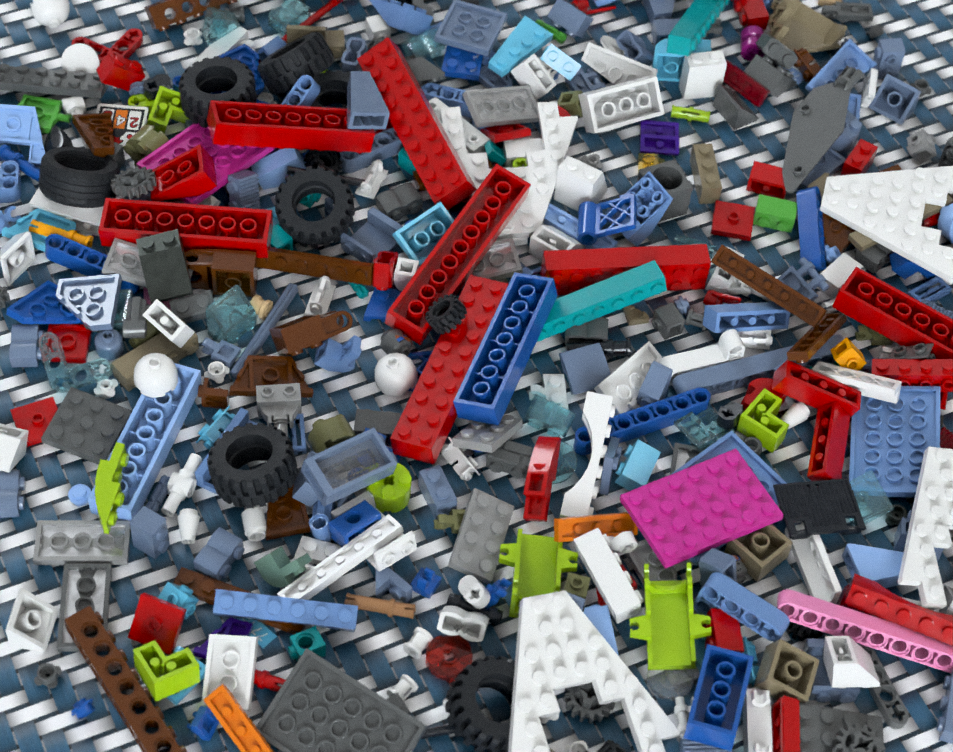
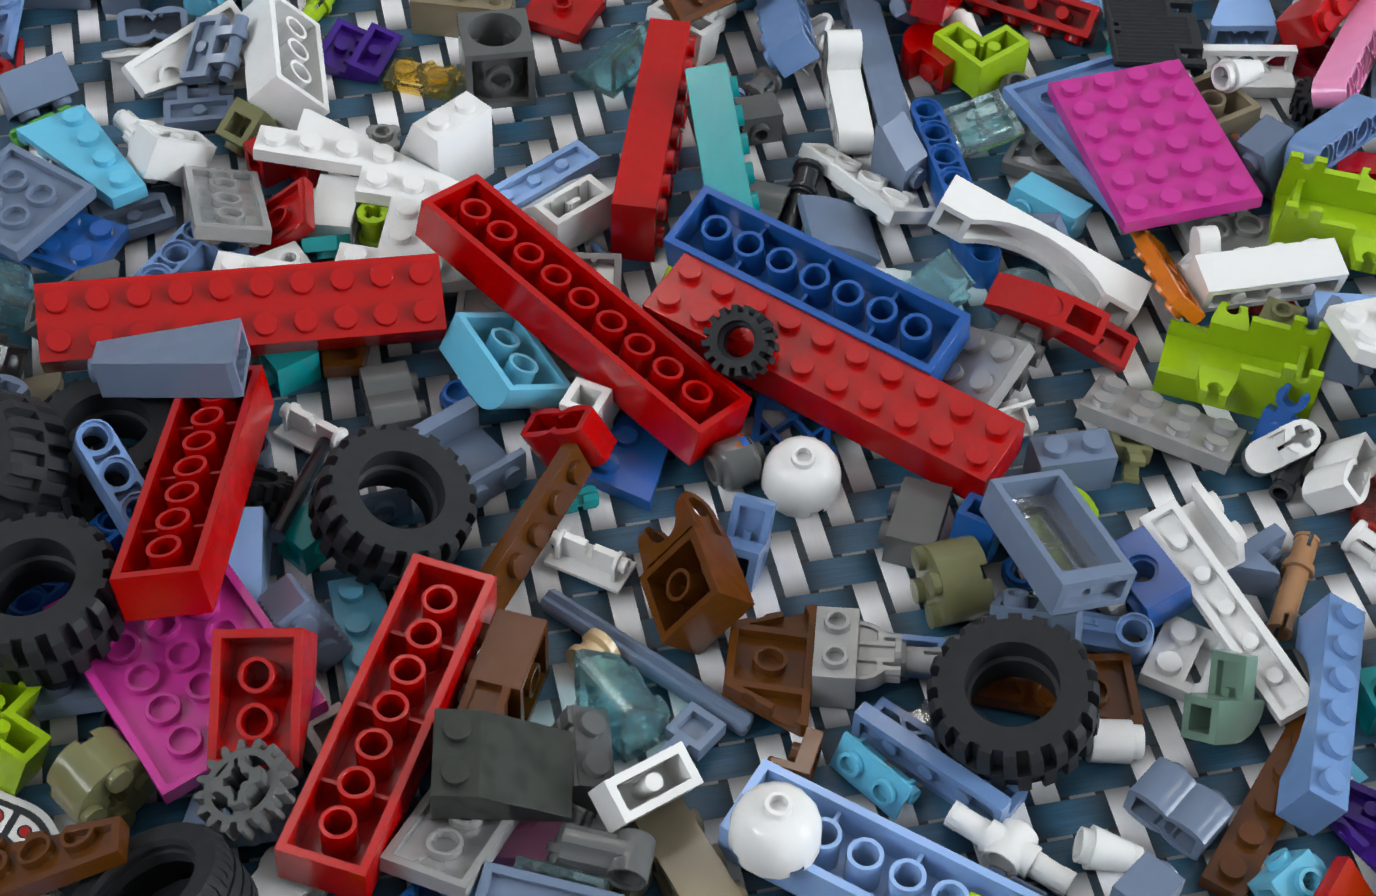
camera: 75 degrees left, 5 degrees down
white plate [204,361,230,384] -> none
blue tile [410,567,442,599] -> none
hinge [540,43,582,81] -> none
blue piece [577,193,637,245] -> none
medium blue slope [605,171,673,246] -> none
red plant [703,289,742,305] -> none
black piece [716,402,744,429] -> none
none -> sand blue plate [179,14,249,85]
none -> white cone [1211,58,1264,93]

